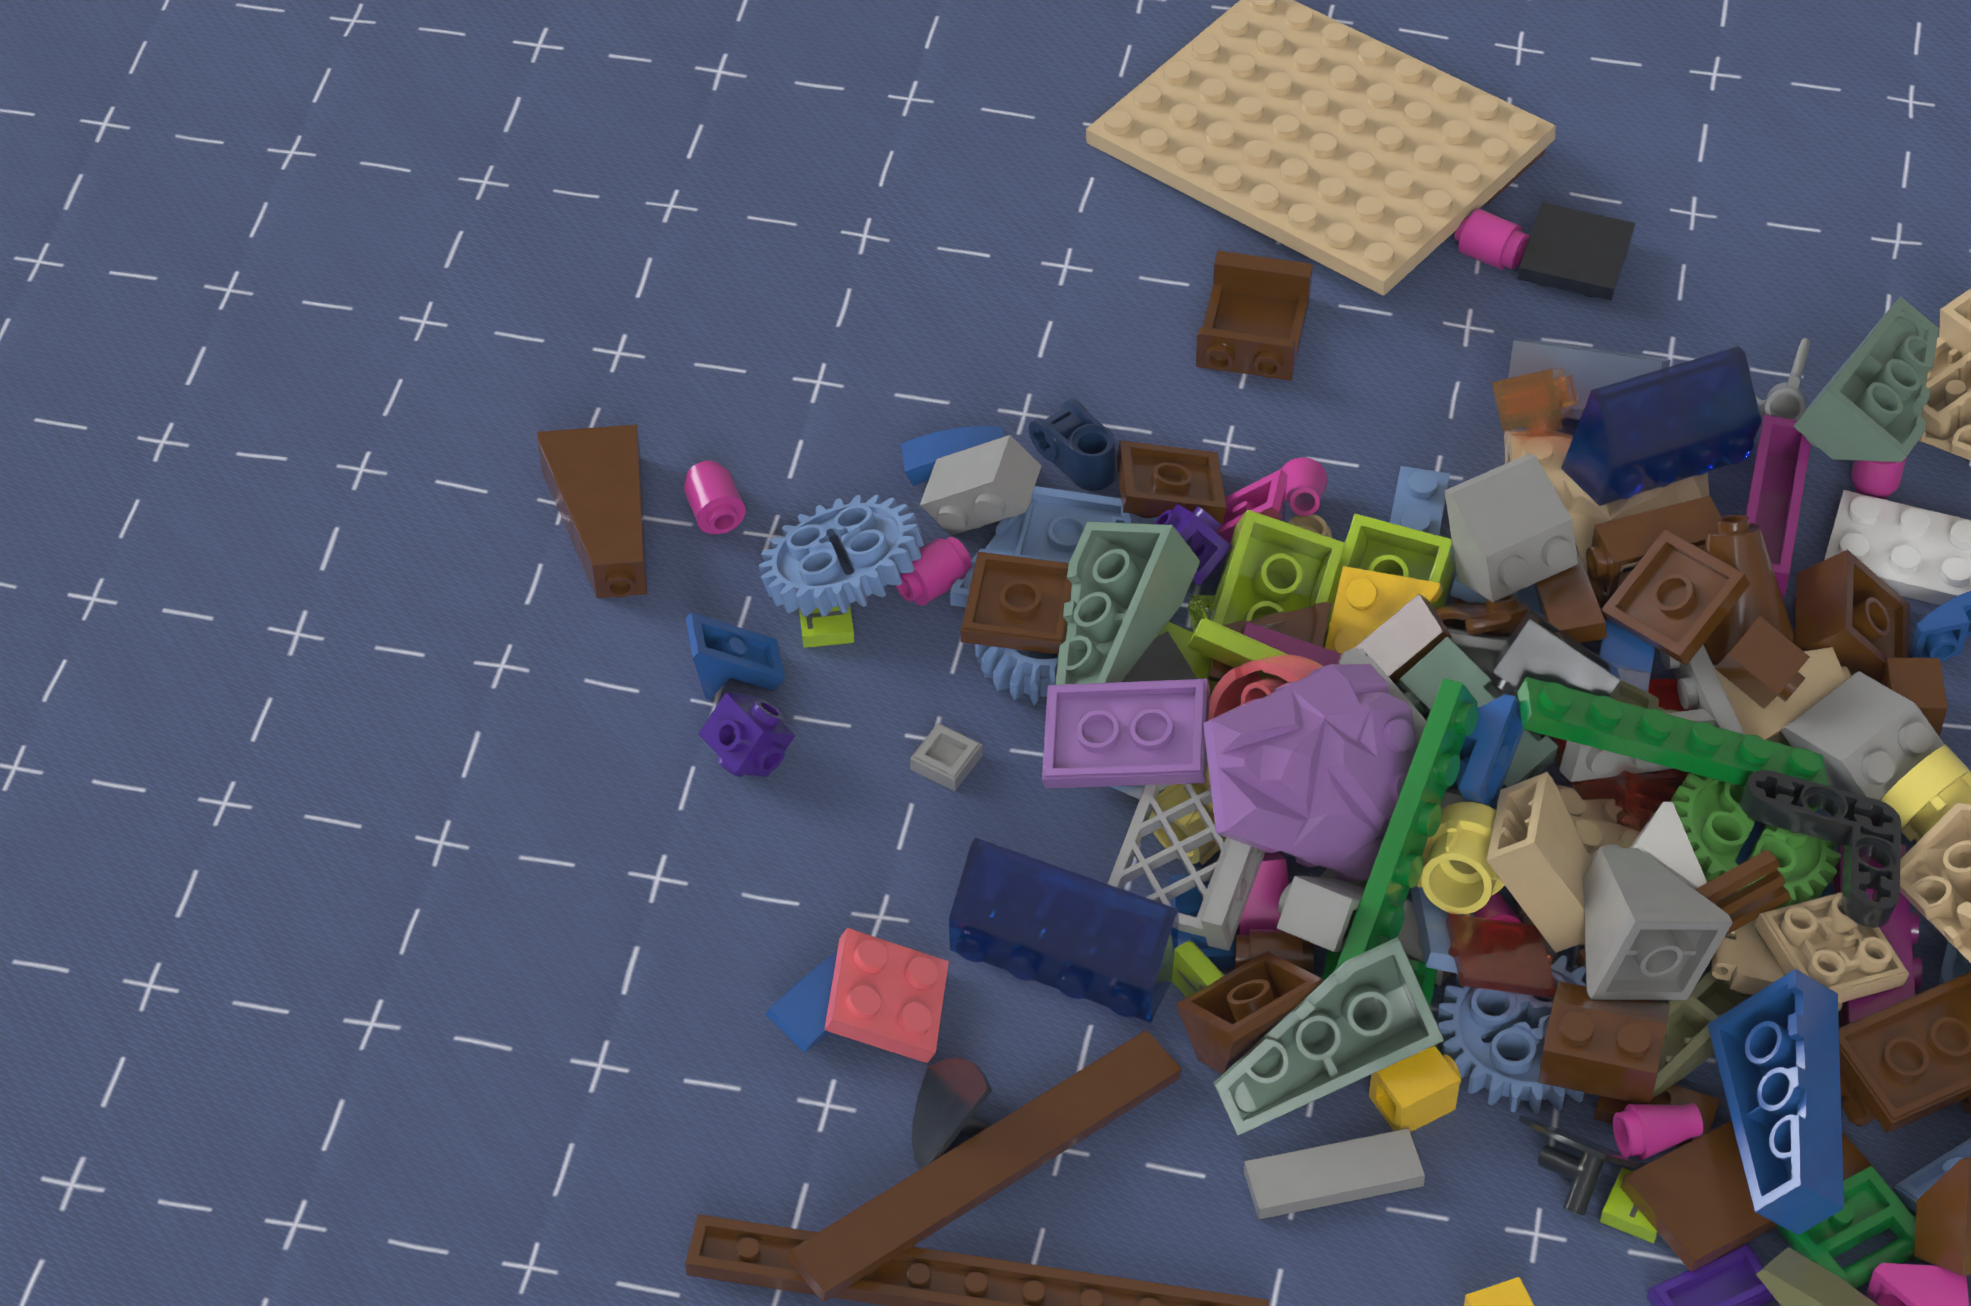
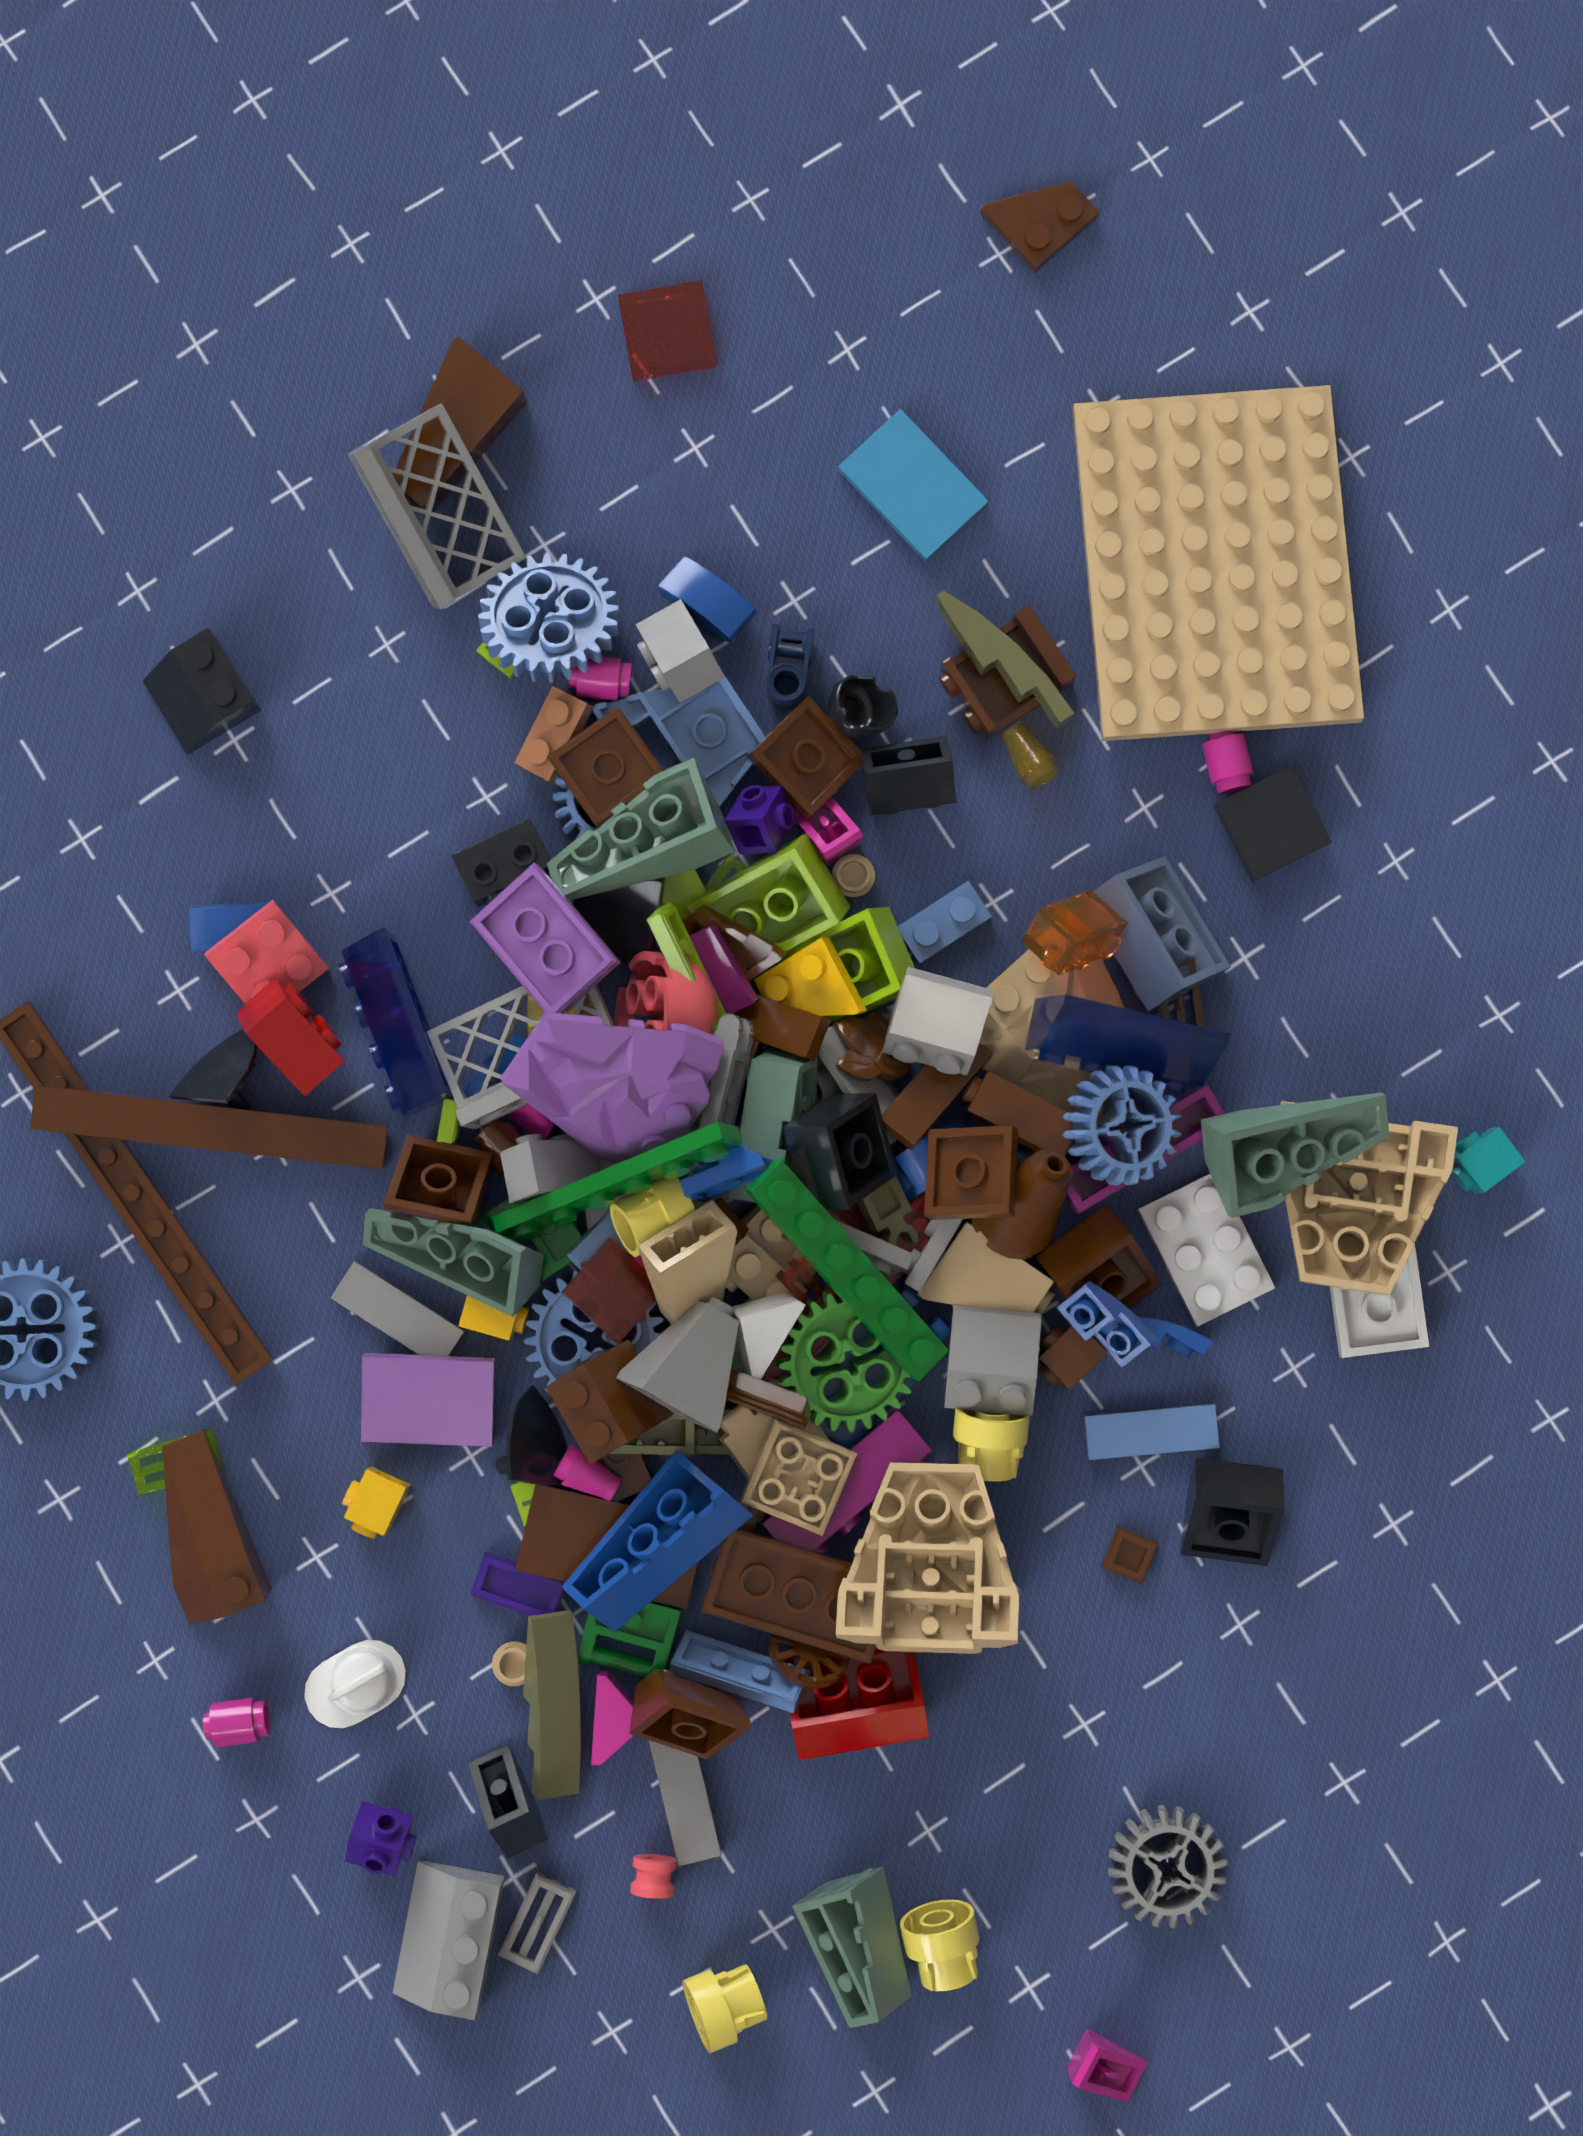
camera: 45 degrees right, 35 degrees up
dark pink brick [684,461,746,534] -> none
blue slope [686,612,785,700] -> none
dark purple brick [698,692,796,777] -> none
light grey tile [910,723,983,791] -> none
dark pink cone [1281,457,1328,516] -> none
reddish brown brick [1715,616,1810,709] -> none
black beam [1739,770,1901,928] -> none
light grey plant [1742,338,1810,420] -> none
none -> black slope [143,628,261,755]
none -> red brick [236,978,345,1096]
none -> light grey fence [347,403,526,610]
none -> medium lavender tile [361,1353,495,1447]
none -> black brick [451,818,551,907]
none -> nougat plate [514,686,594,784]
none -> clear red tile [618,280,717,382]
none -> black hair [827,675,898,740]
none -> dark azure tile [838,408,989,562]
none -> black brick [860,736,956,816]
none -> olive slope [935,590,1075,730]
none -> reddish brown wing [980,181,1099,273]
none -> clear yellow cone [1001,723,1059,790]
none -> blue slope [1057,1281,1157,1367]
none -> medium blue gear [1062,1066,1182,1186]

